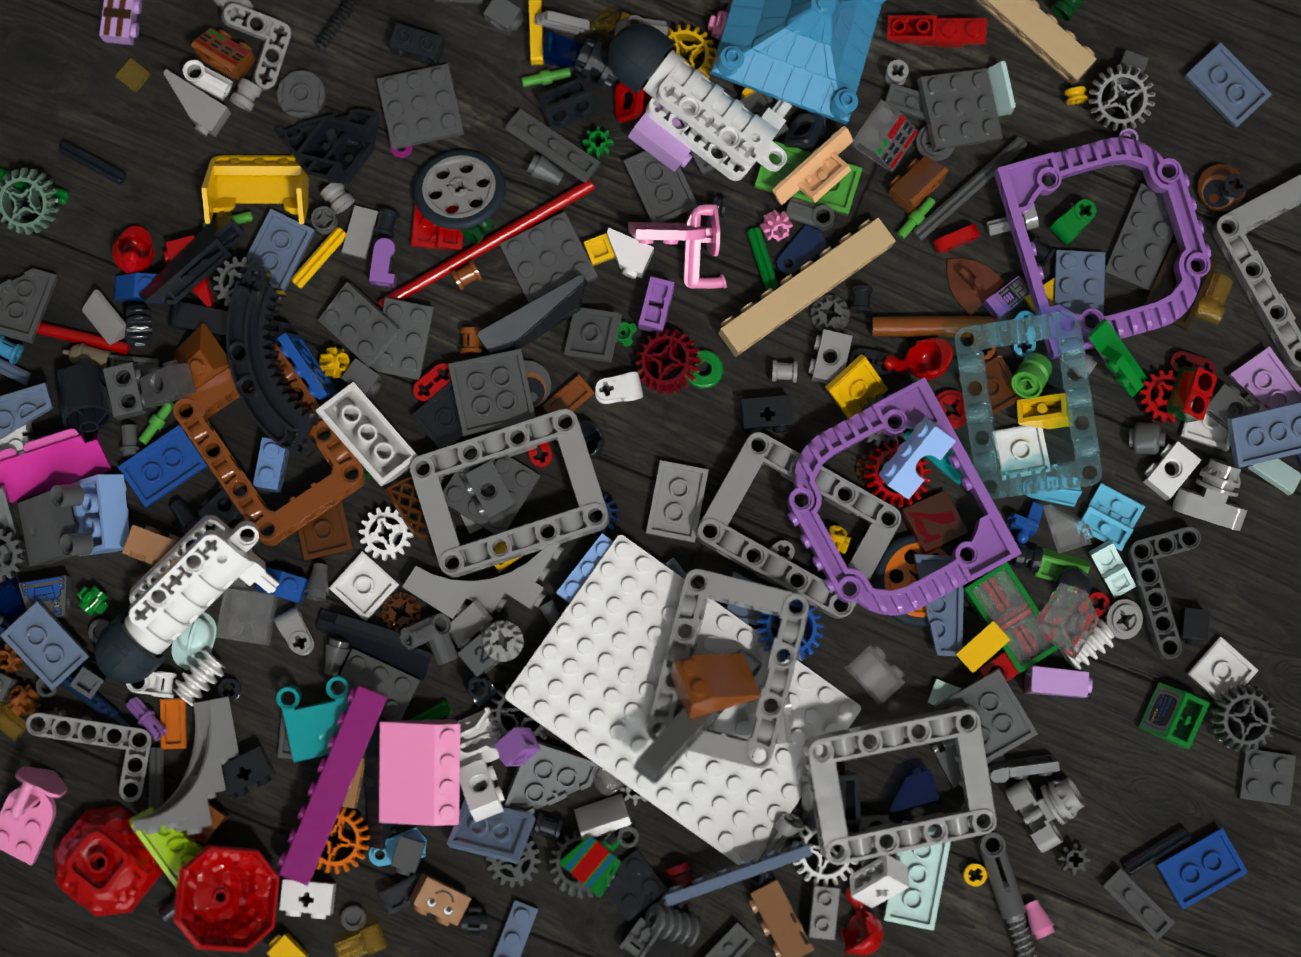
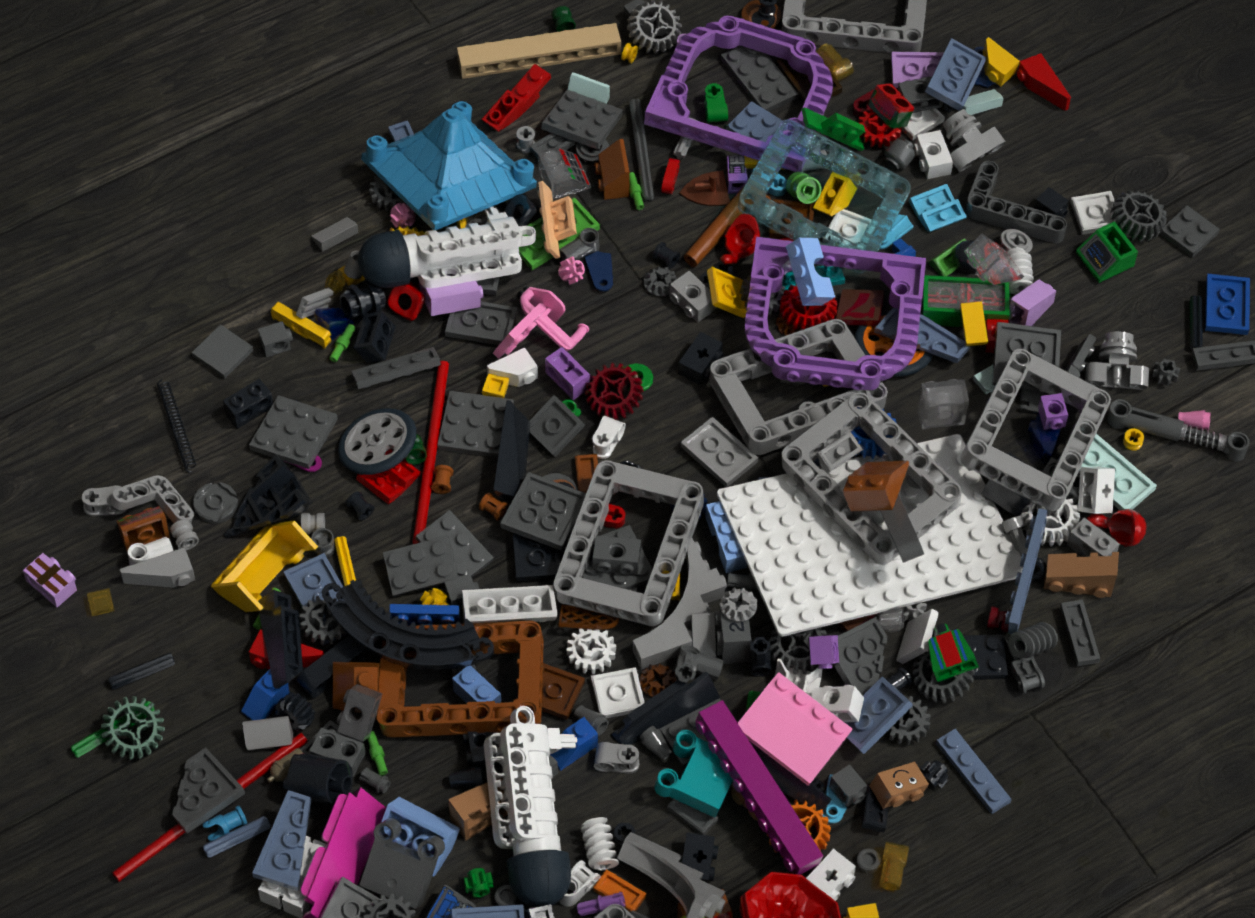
camera: 55 degrees left, 25 degrees down
red piece [112,226,154,274] -> none
blue plate [118,425,208,508] -> none
light aqua piece [171,612,217,670] -> none
clear brick [216,588,278,646] -> none
light grey tile [342,206,379,259] -> none
medium lavender leg [369,238,397,288] -> none
red beam [413,363,452,403] -> none
dark grey cone [527,154,564,186] -> none
green gear [583,127,613,159] -> none
tan brick [718,218,896,357] -> none
green axle [747,227,779,291] -> none
light grey bush [772,360,798,383] -> none
black wheel [1012,543,1043,573] -> none
clear slope [1043,505,1093,554] -> none
light aqua slope [1089,540,1137,598] -> none
none -> light grey slope [817,431,863,474]
none -> medium lavender brick [1038,393,1068,430]

